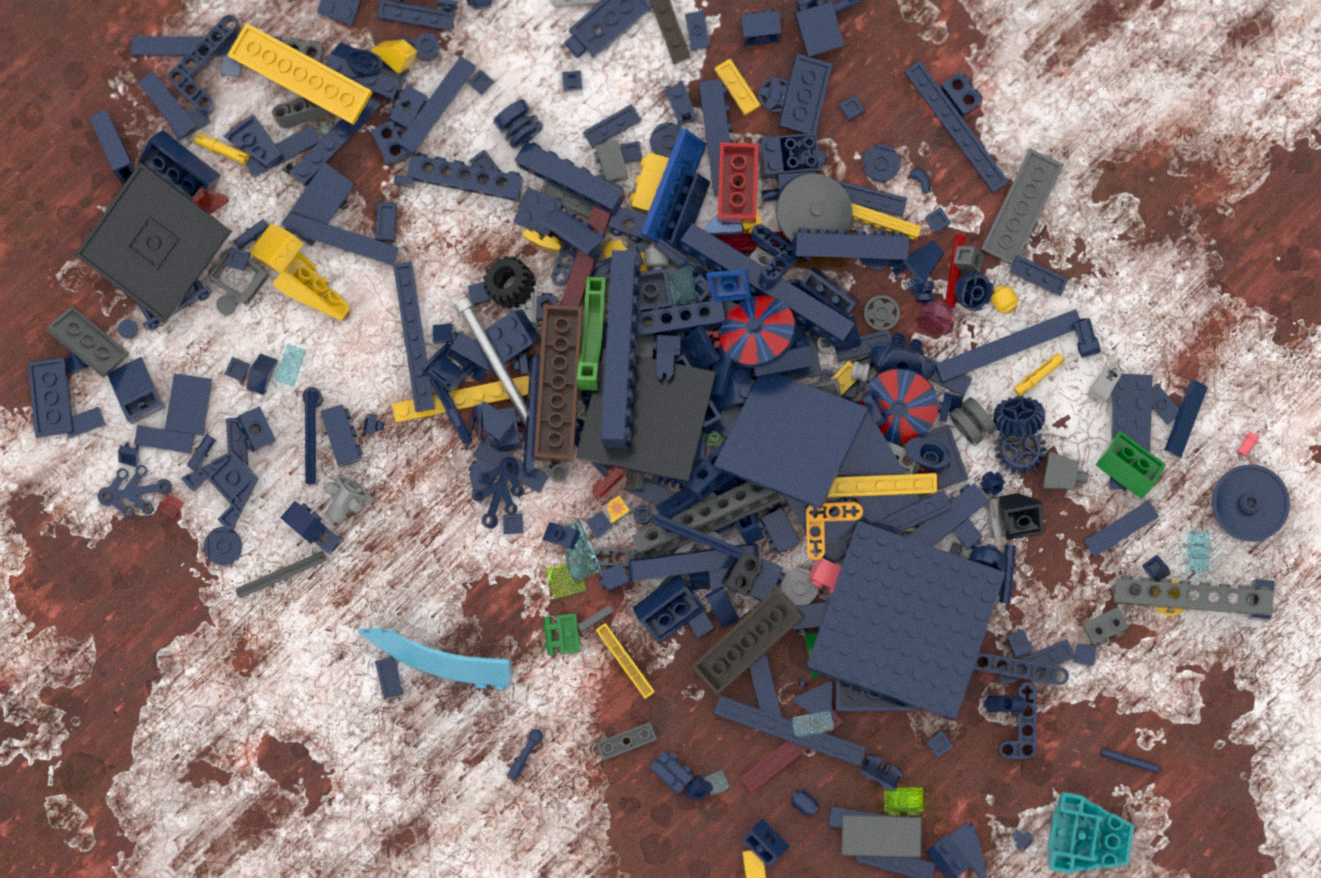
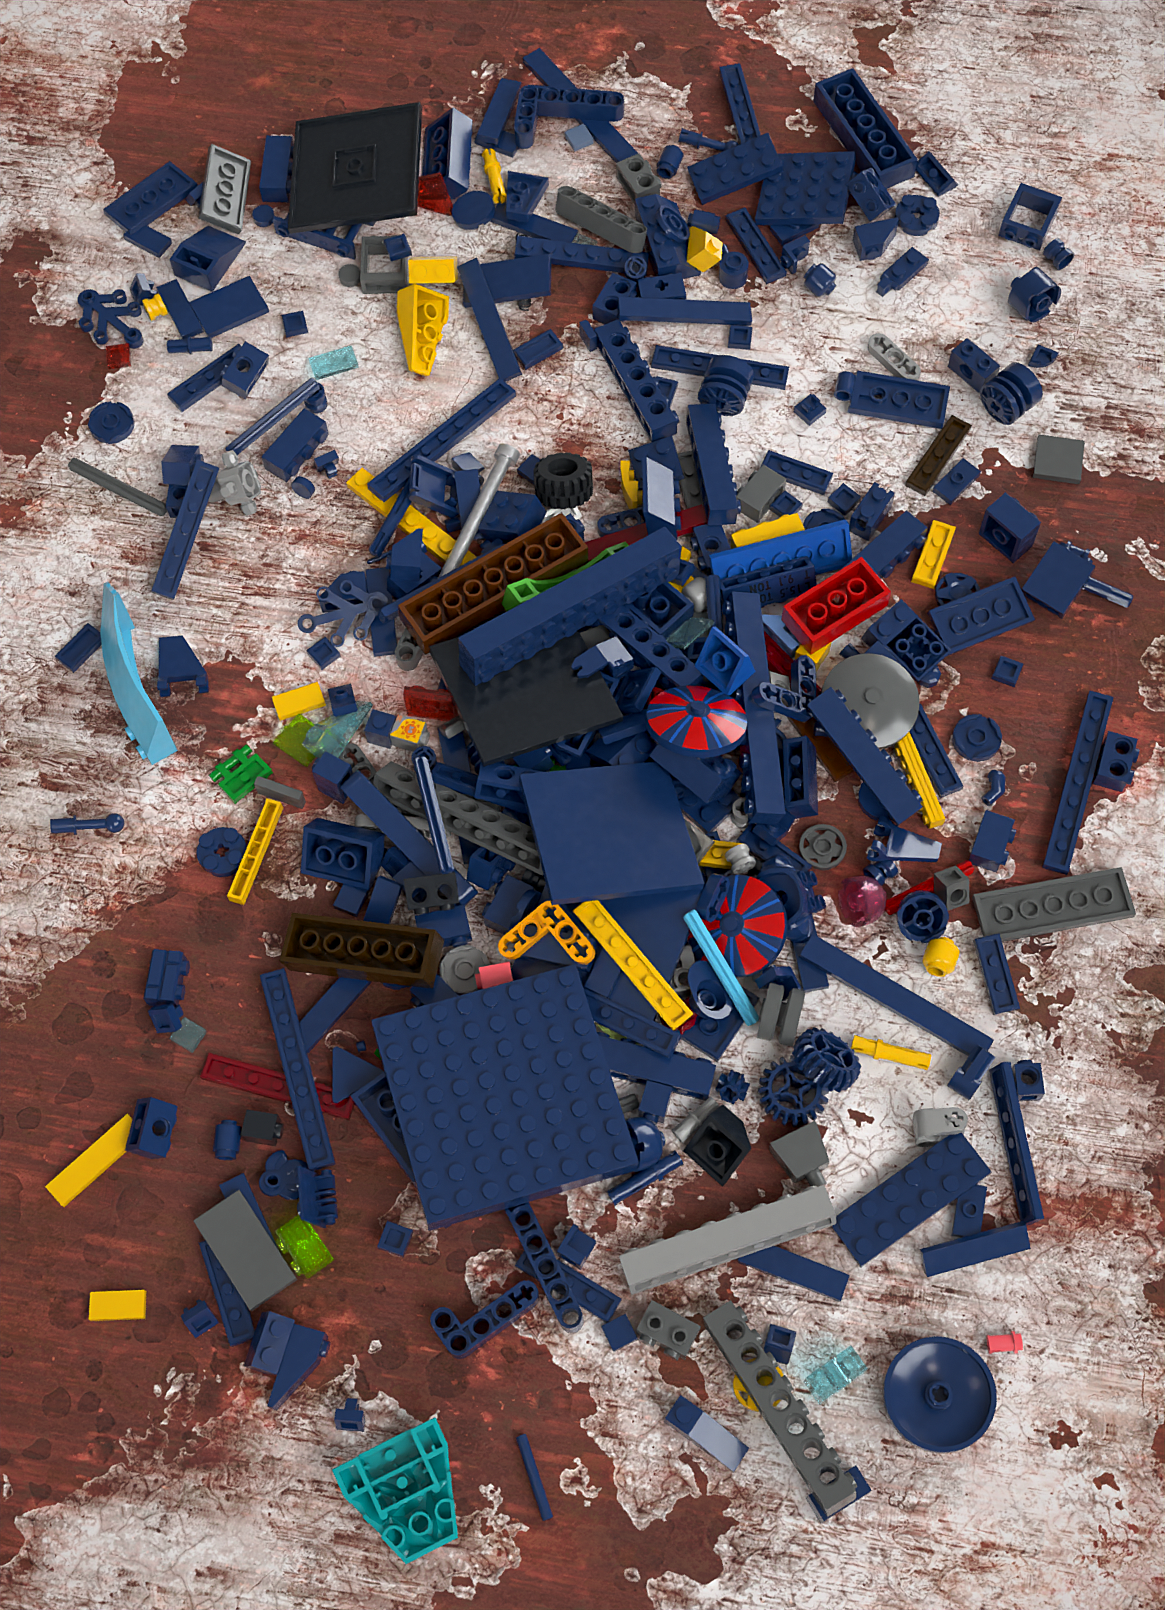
camera: 50 degrees right, 15 degrees down
dark blue slope [90,110,136,186] -> none
dark blue wing [181,451,259,532] -> none
yellow plate [227,23,373,125] -> none
dark blue pin [233,218,269,250] -> none
dark blue slope [246,353,278,395] -> none
dark grey tile [596,722,657,761] -> none
clear light blue tile [792,711,834,738] -> none
dark blue tile [924,207,951,234] -> none
dark blue piece [984,695,1026,713] -> none
green slope [1095,430,1166,499] -> none
none -> yellow wheel [142,294,168,321]
none -> dark blue plate [151,459,219,600]
none -> dark blue flag [157,635,209,697]
none -> dark blue plate [197,827,247,877]
none -> black brick [241,1109,284,1146]
none -> dark blue brick [259,135,294,203]
none -> dark blue plate [259,1150,308,1200]
none -> yellow tile [272,682,326,721]
none -> dark blue tile [291,476,315,499]
none -> dark blue tile [452,191,496,230]
none -> dark blue tile [510,889,541,937]
none -> light grey brick [619,1185,836,1295]
none -> dark blue wheel [624,256,647,282]
none -> dark blue tile [651,345,789,390]
none -> dark blue brick [656,145,684,179]
none -> slope [664,1395,749,1473]
none -> medium azure axle [683,910,759,1026]
none -> dark blue brick [687,209,721,235]
none -> dark blue plate [827,483,861,516]
none -> dark blue brick [969,810,1017,873]
none -> dark blue tile [989,1062,1044,1225]
none -> dark blue brick [1012,1060,1045,1101]

